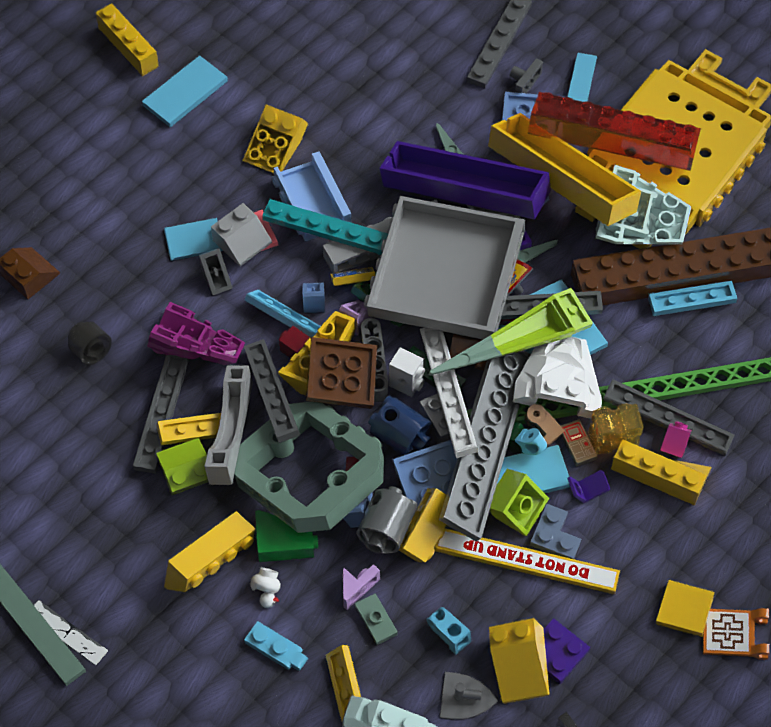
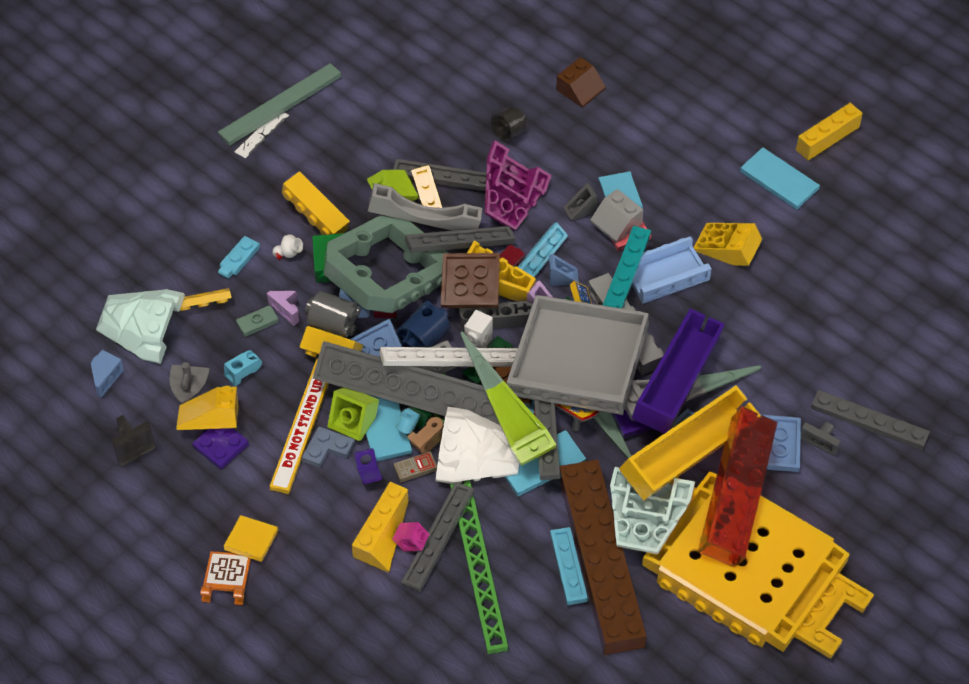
camera: 90 degrees right, 5 degrees down
medium azure tile [564,53,597,122] -> none
clear yellow brick [589,403,643,454] -> none

